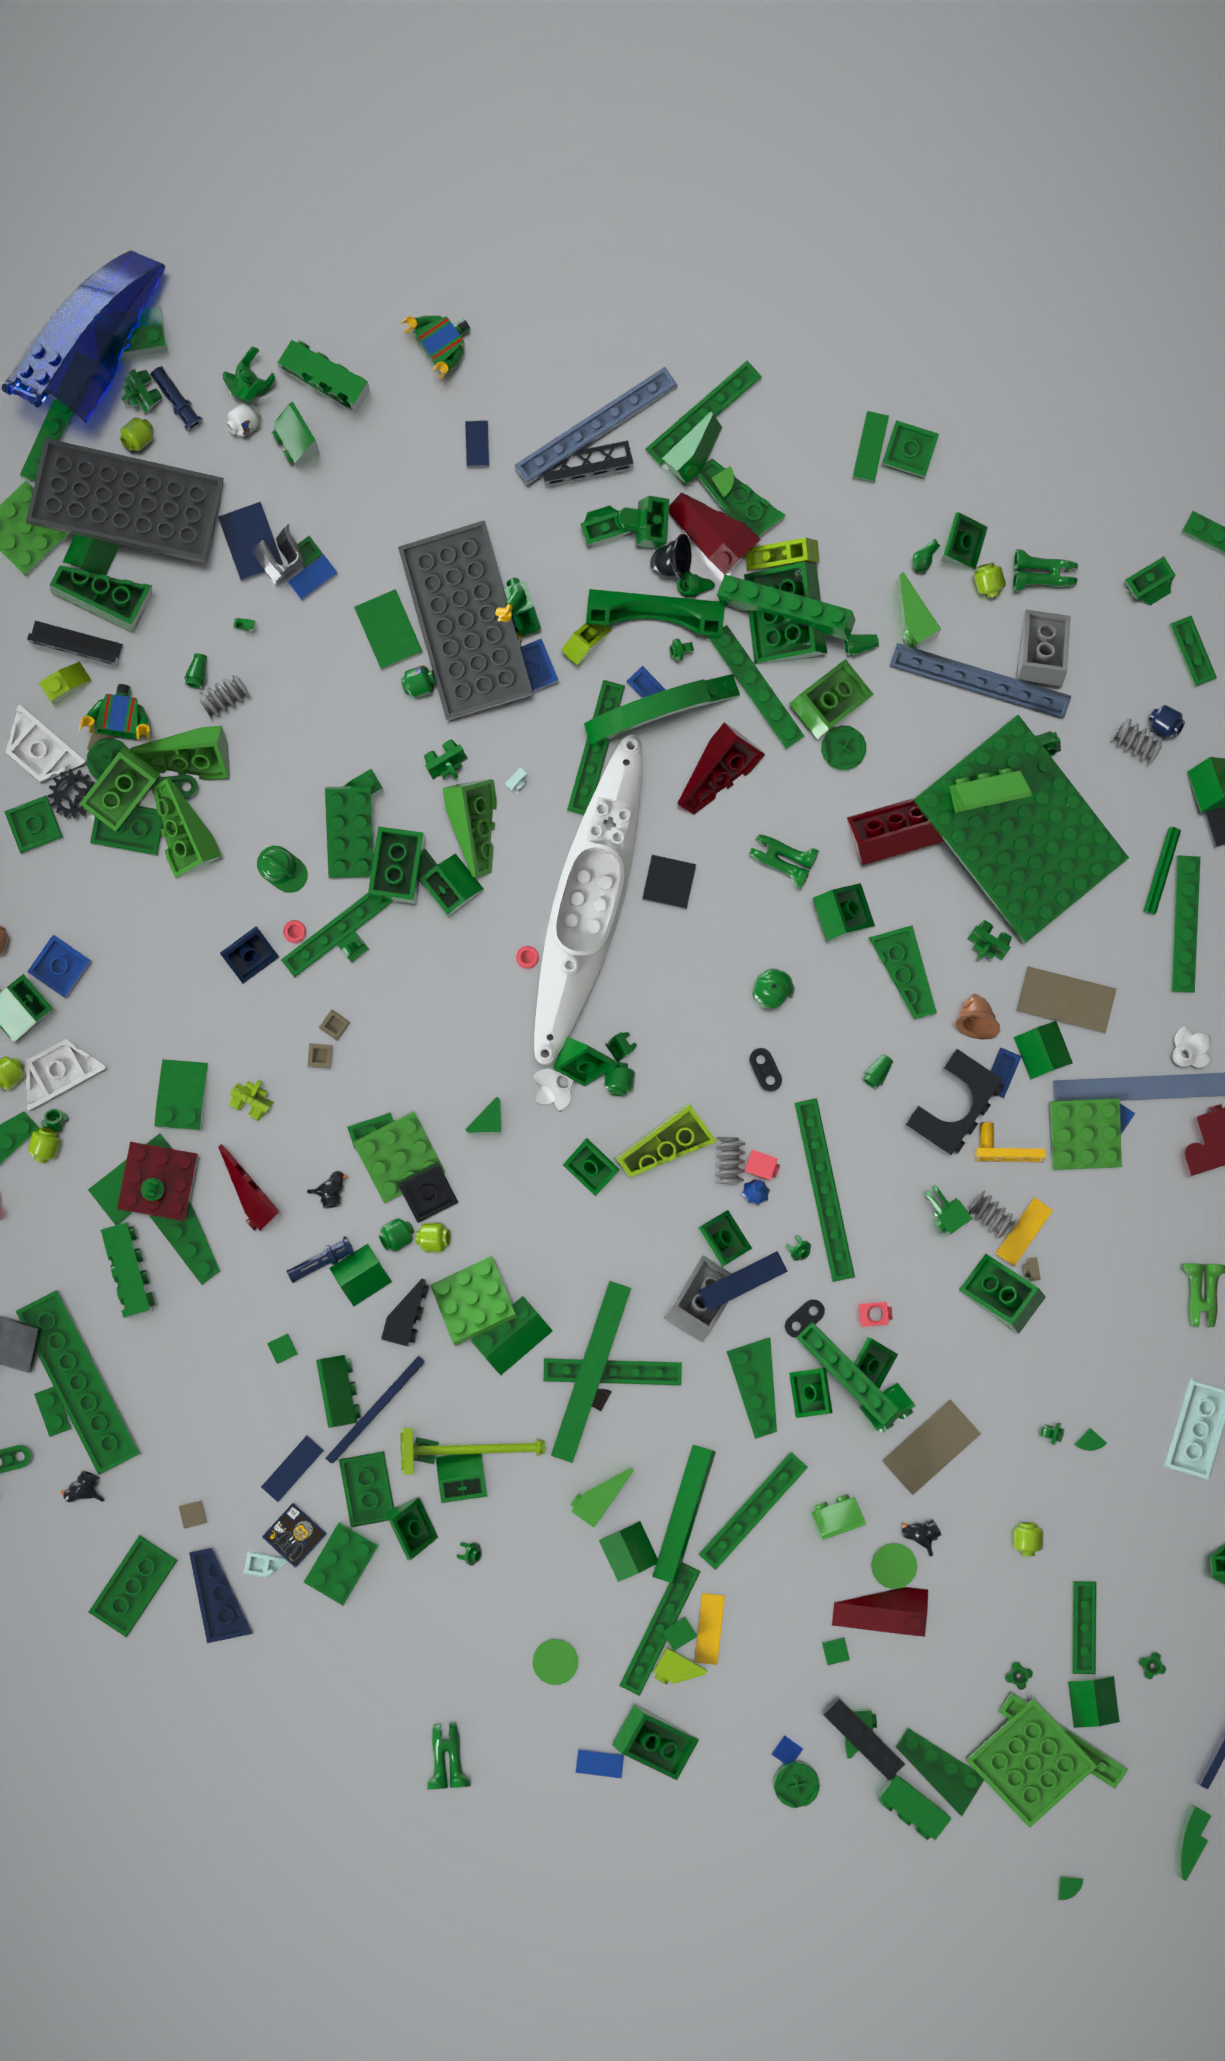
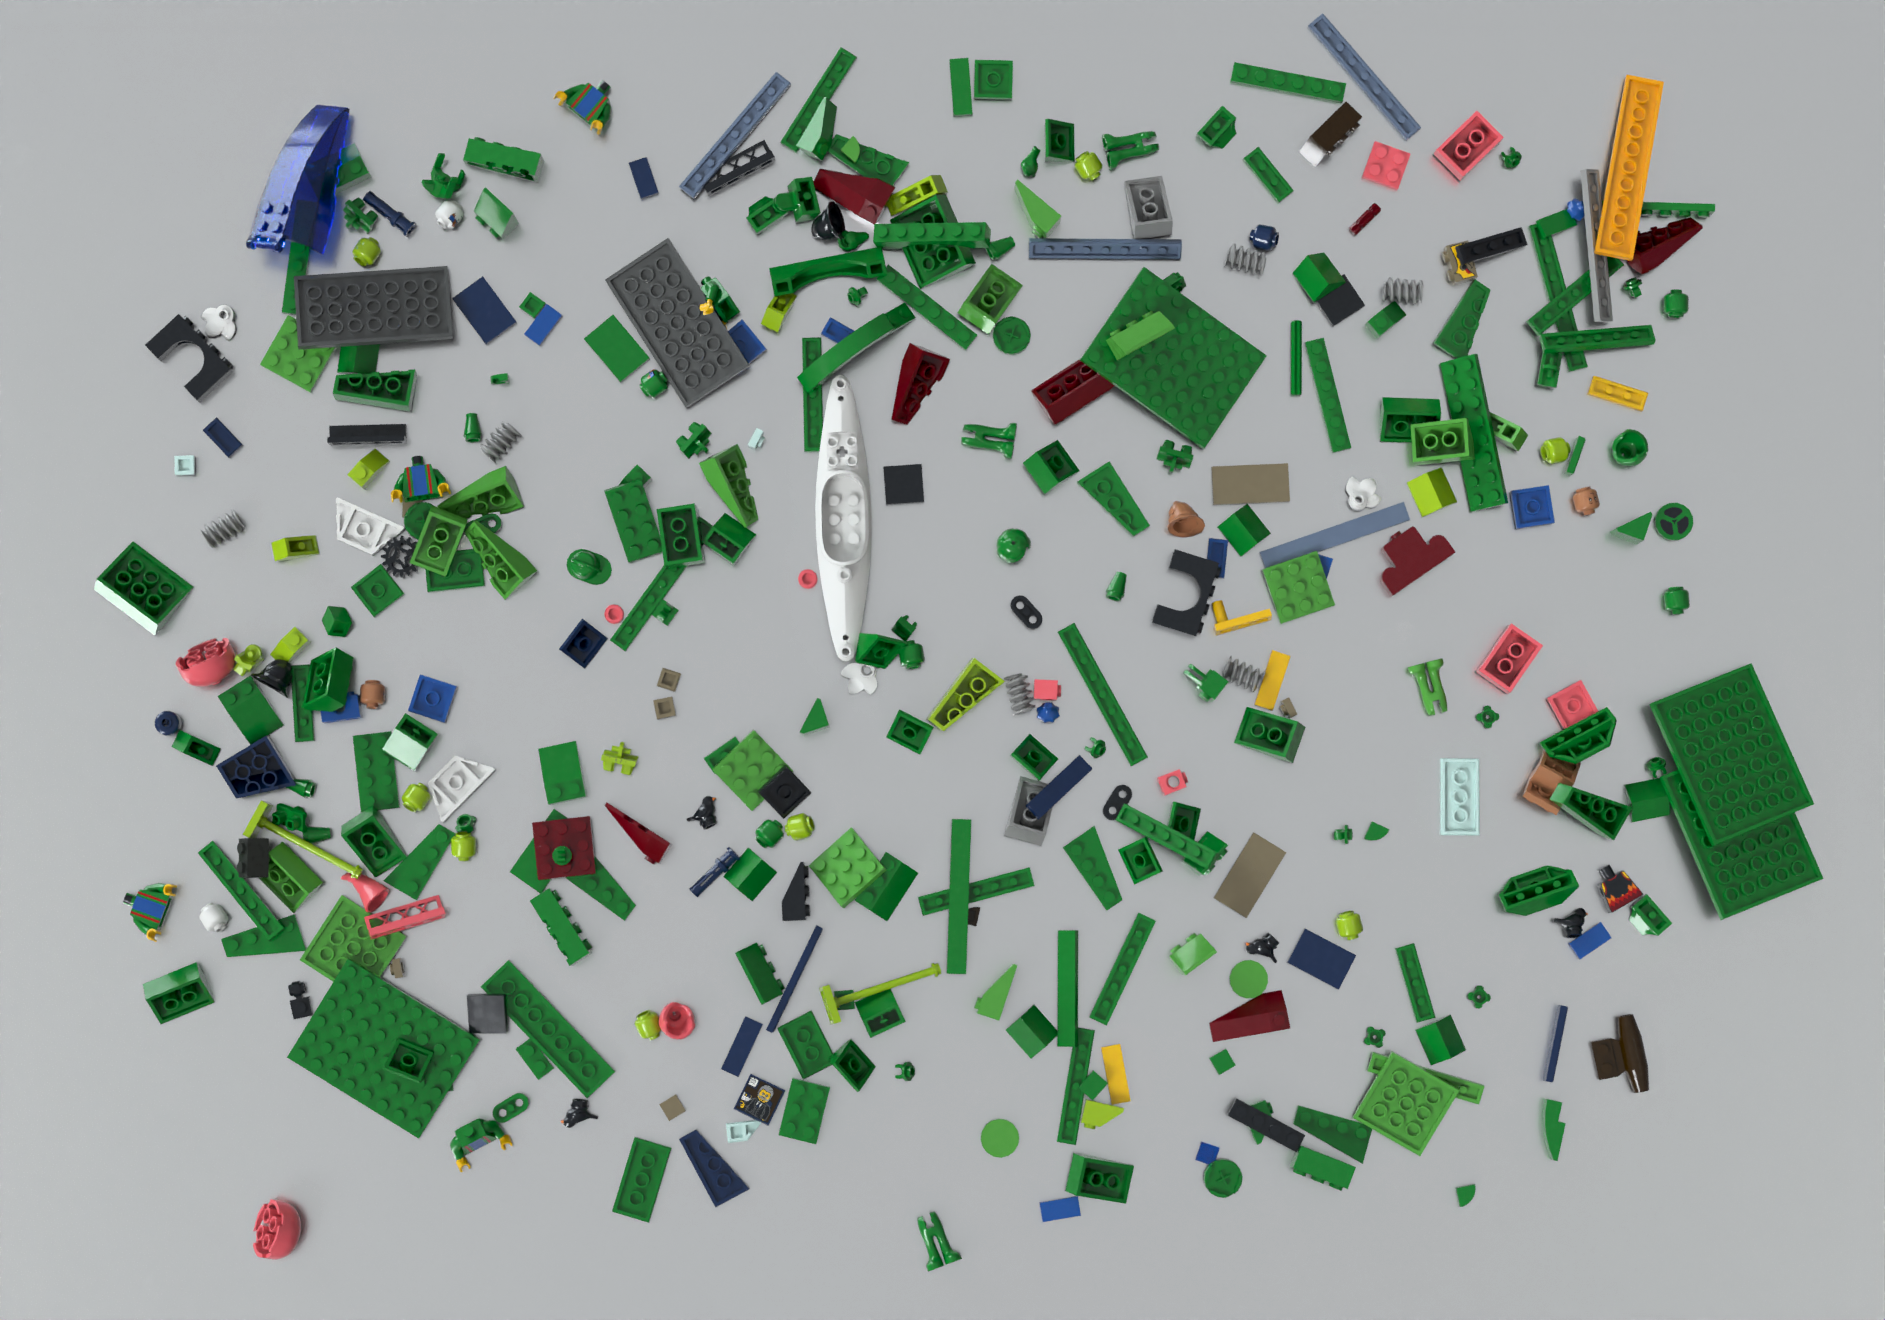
camera: 20 degrees left, 0 degrees up
flat silver piece [252,524,304,583] -> none
green tile [267,1333,298,1364] -> none
none -> lime head [634,1010,661,1040]
none -> coral piece [659,1002,696,1040]
none -> dark blue tile [1287,928,1356,990]

